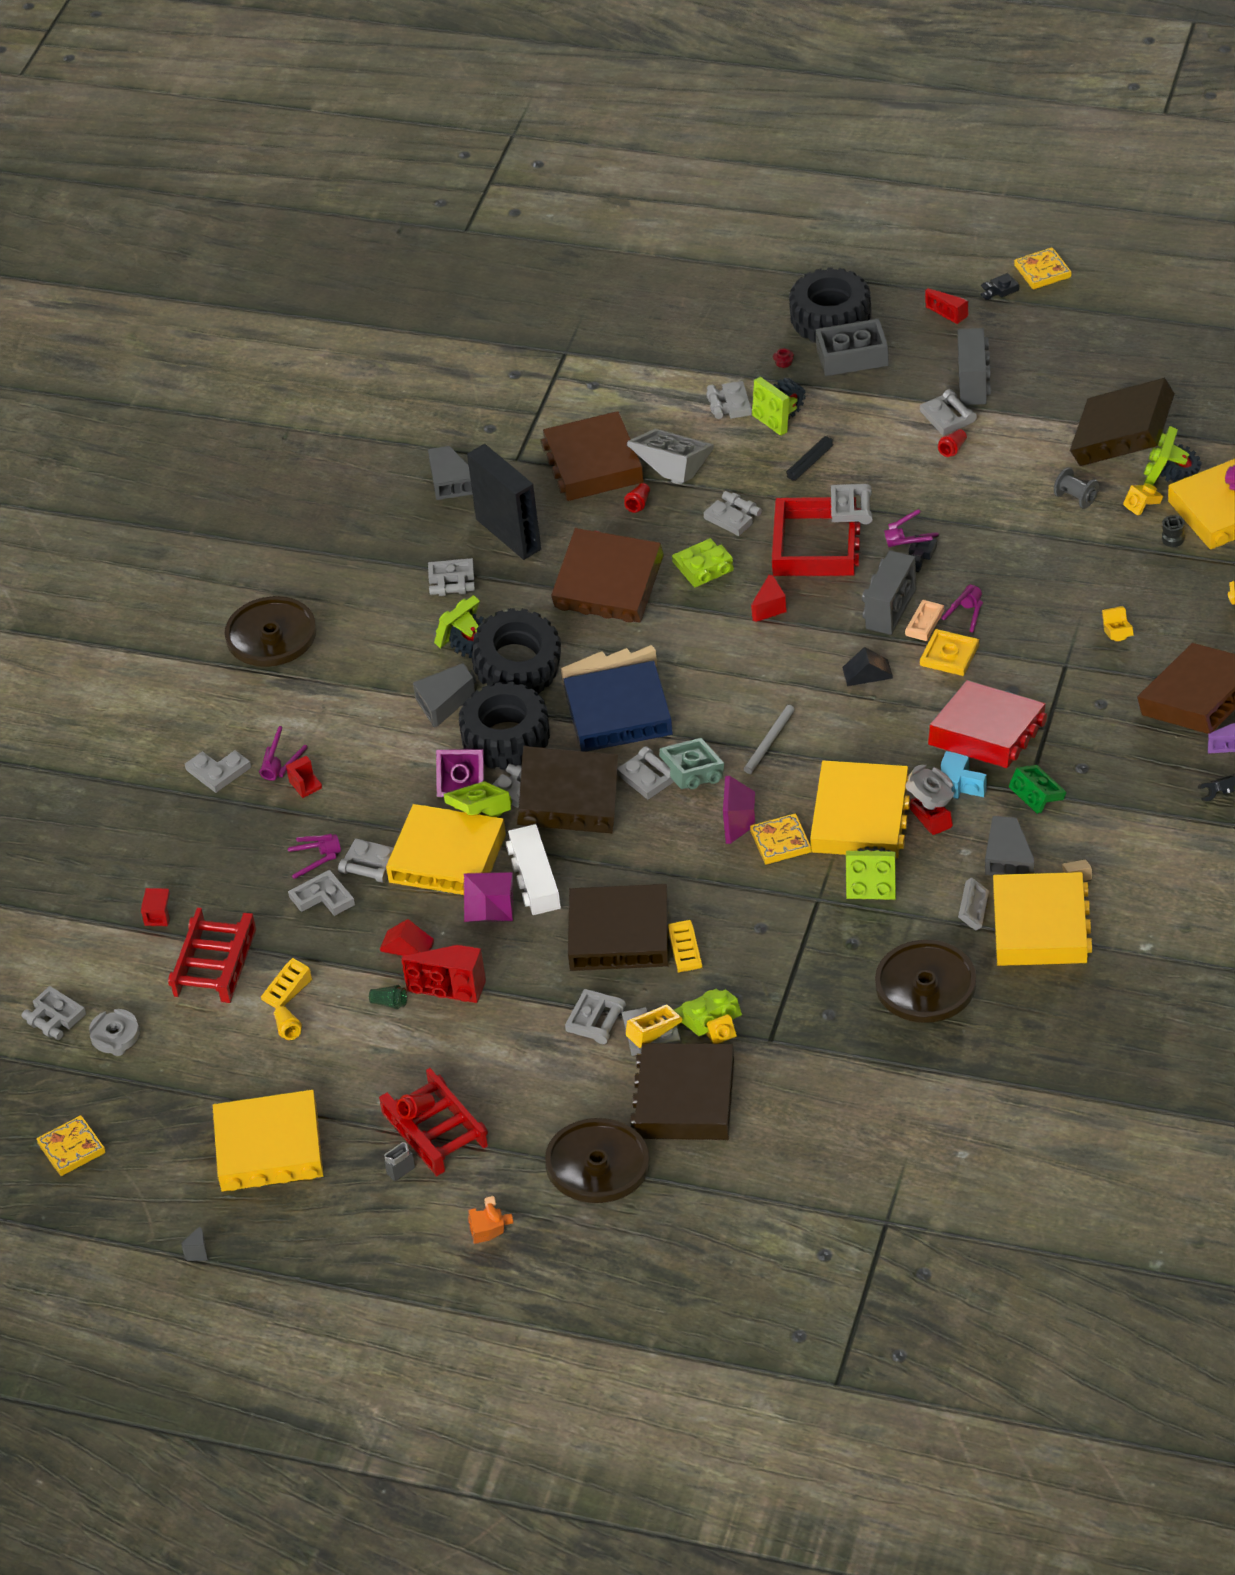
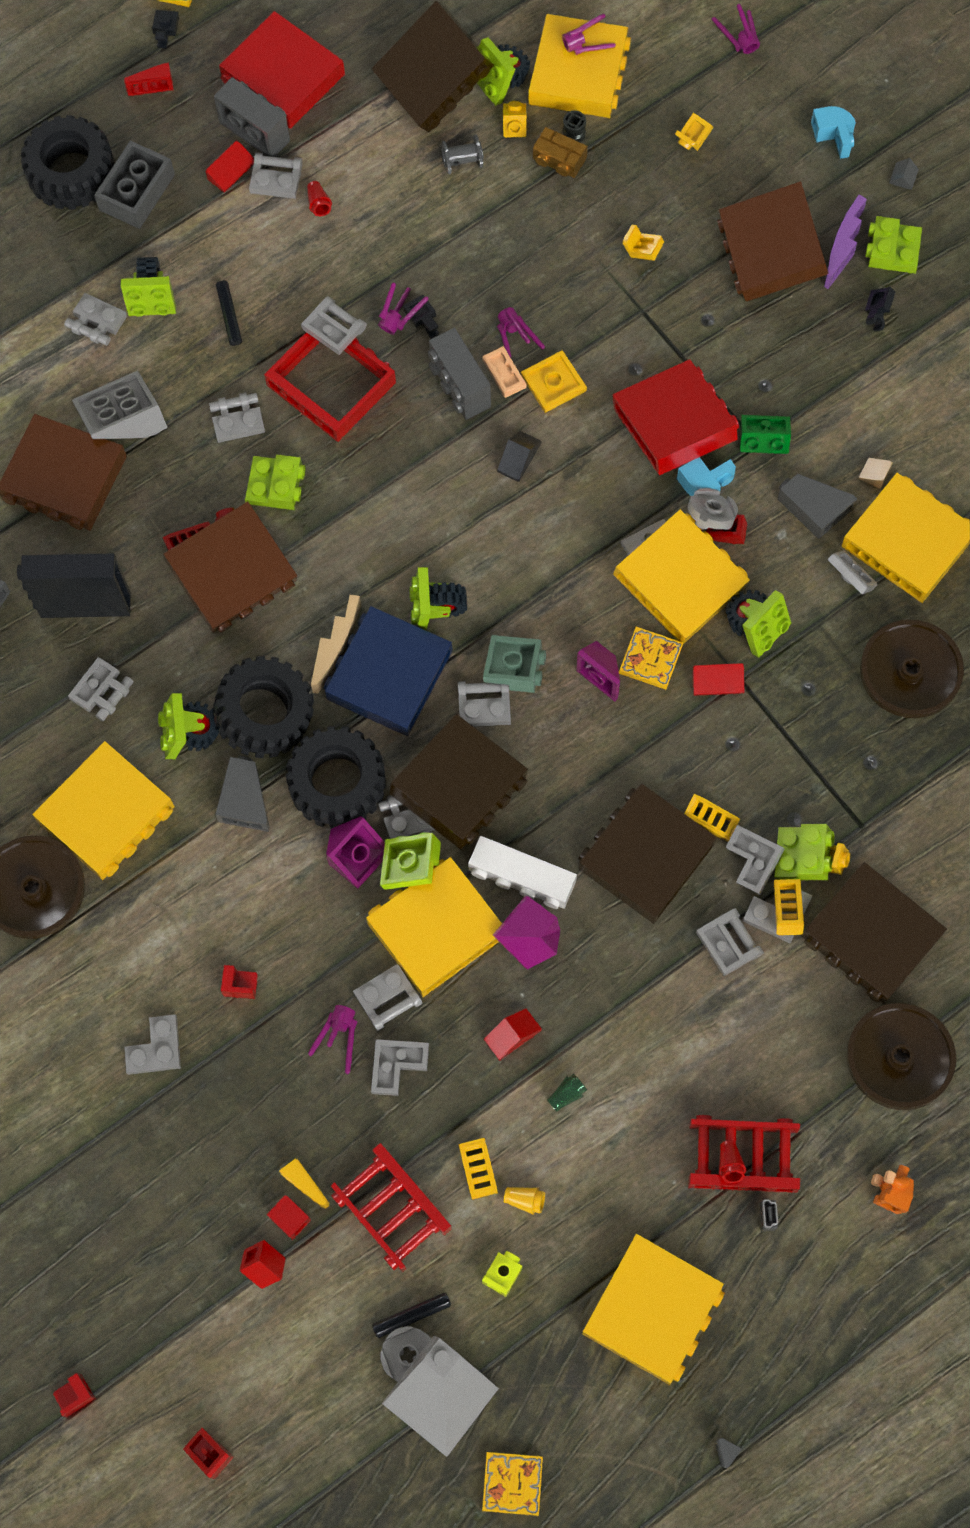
camera: 55 degrees left, 25 degrees up
light grey plate [22,986,86,1040] -> none
magenta plant [259,726,307,781] -> none
red slope [401,945,486,1003] -> none
red cone [624,483,650,513] -> none
light grey bar [744,705,795,774] -> none
red slope [751,575,787,622] -> none
dark red plate [773,348,794,368] -> none
none -> yellow brick [32,741,175,880]
none -> red slope [206,140,254,193]
none -> red brick [219,11,345,129]
none -> red panel [239,1240,286,1289]
none -> yellow slope [279,1158,330,1209]
none -> black axle [372,1293,451,1338]
none -> light grey slope [382,1335,499,1457]
none -> plate [409,567,467,631]
none -> neon yellow brick [482,1251,522,1297]
none -> pearl gold brick [533,127,588,178]
none -> red slope [692,663,745,696]
none -> light grey plate [726,825,784,895]

